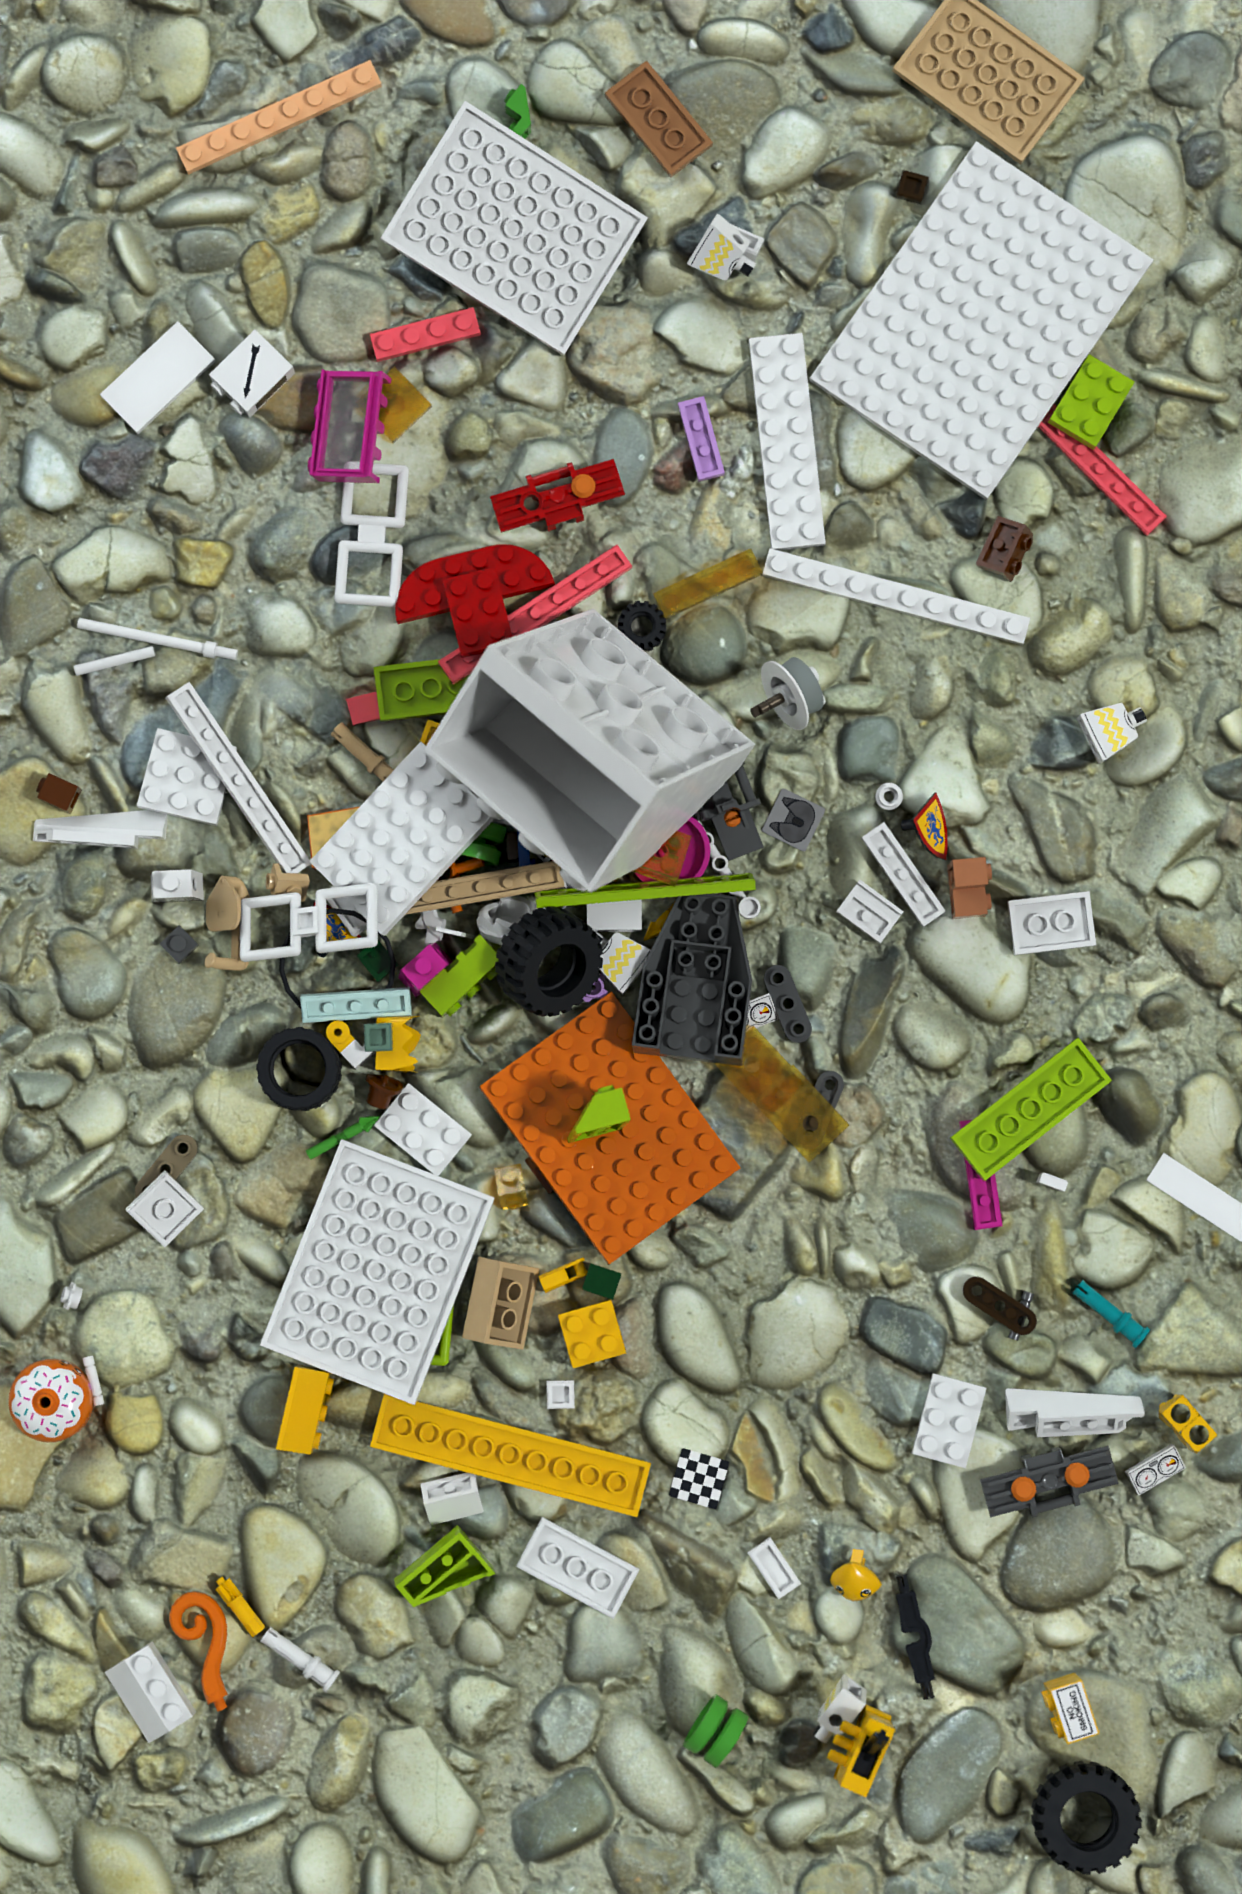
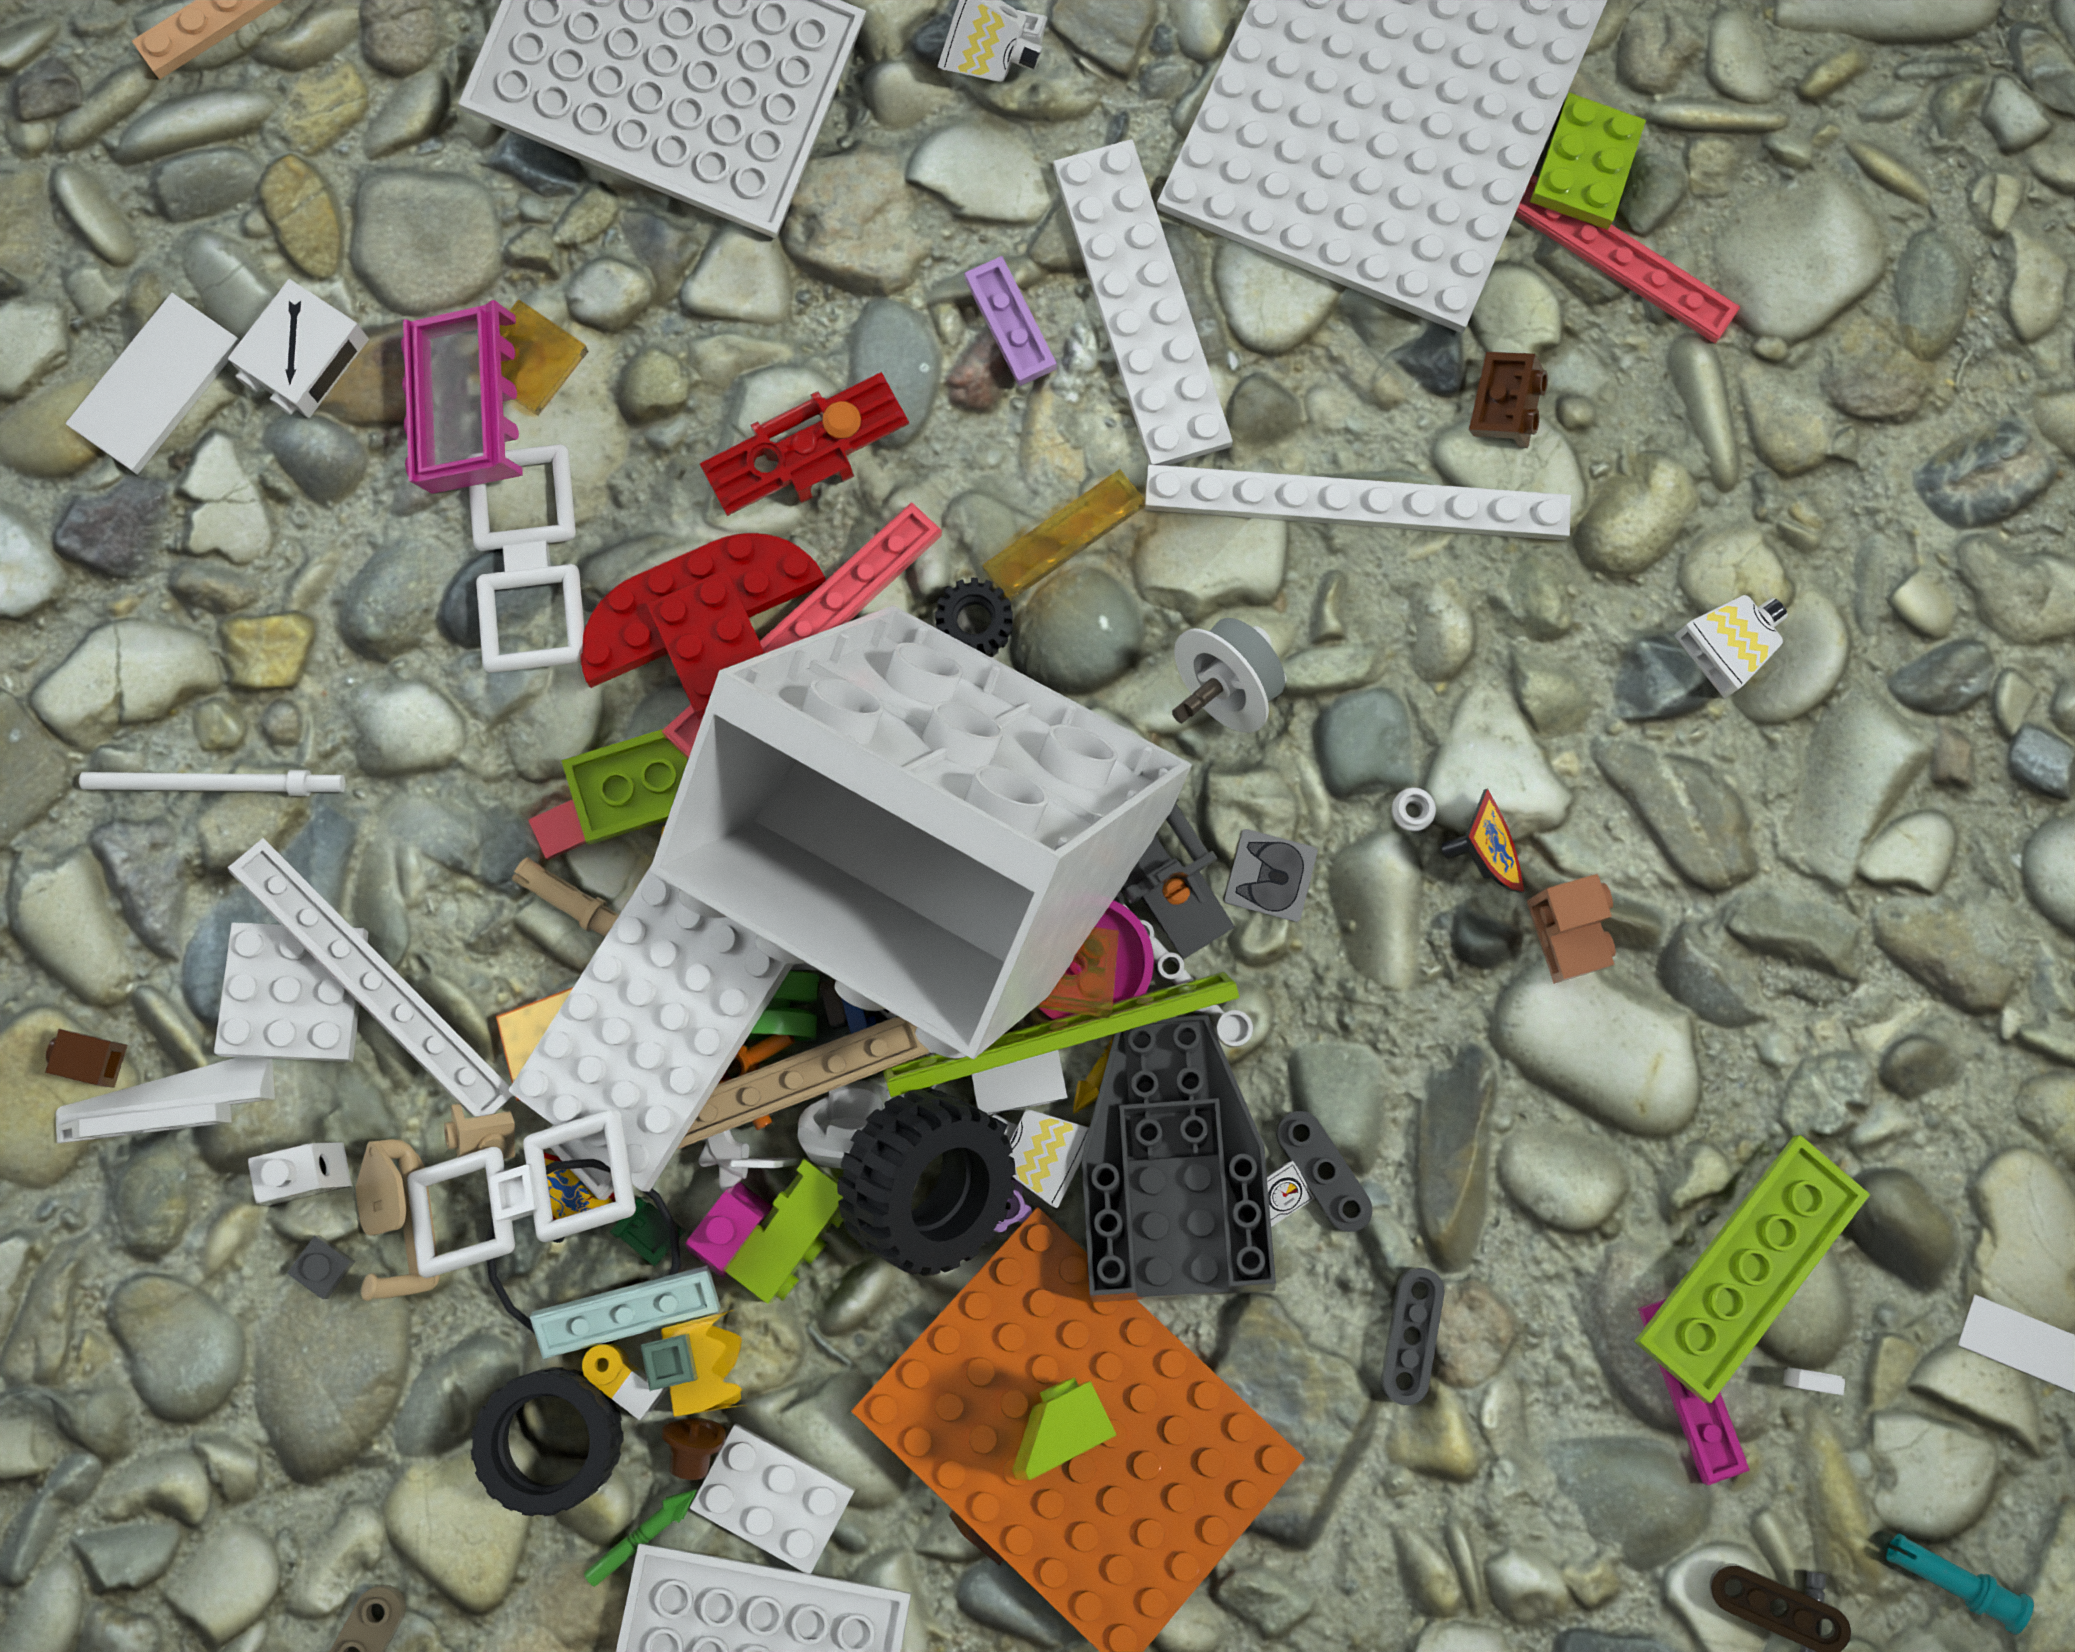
camera: 10 degrees left, 5 degrees down
white bar [74,646,156,676] -> none
coral plate [370,307,481,362] -> none
clear yellow bracket [494,1163,528,1210] -> none
clear yellow bracket [713,1026,849,1163] -> none
white plate [836,880,904,944] -> none
white plate [861,822,946,927] -> none
white plate [1007,891,1096,955] -> none

